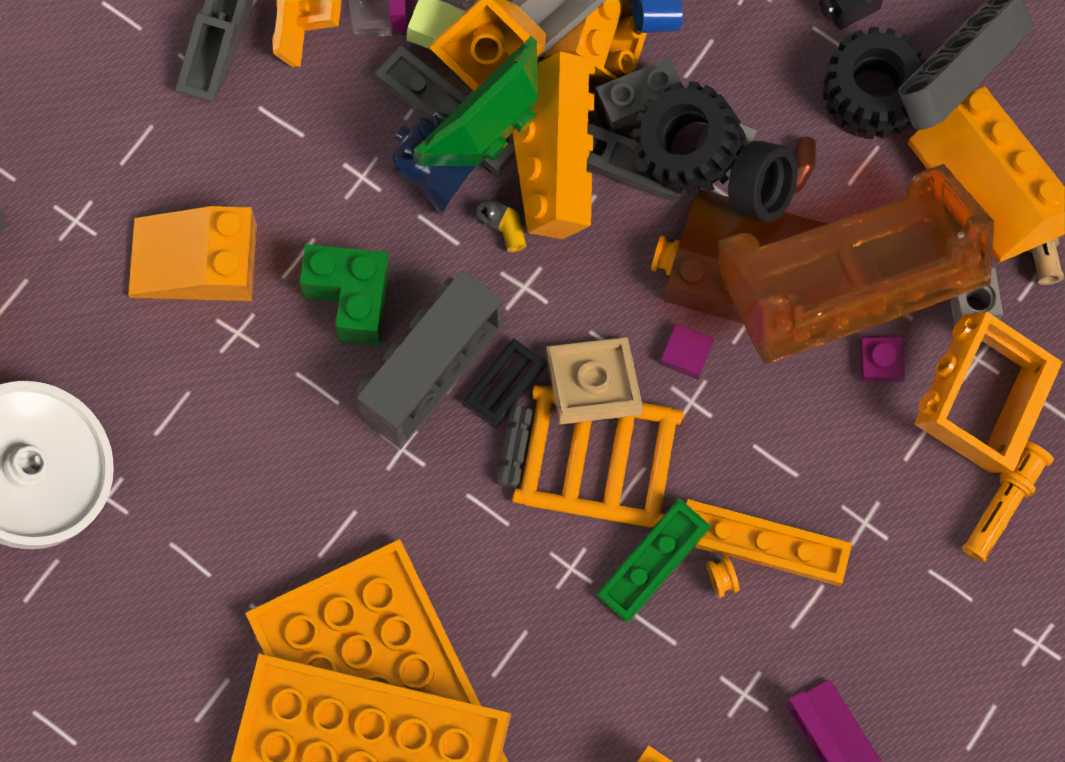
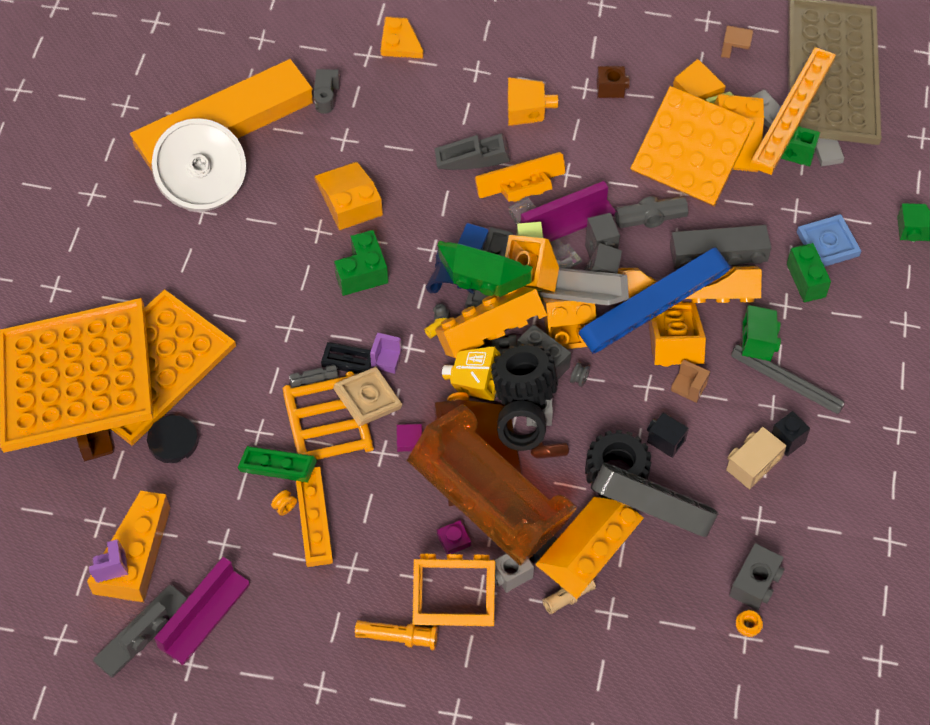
camera: 65 degrees right, 15 degrees down
dark grey brick [356,270,504,450] -> none
none -> black tile [147,415,199,463]
none -> medium lavender panel [370,333,402,374]
none -> yellow torso [442,347,501,401]
none -> blue panel [458,223,489,250]
none -> dark grey bush [570,362,590,387]

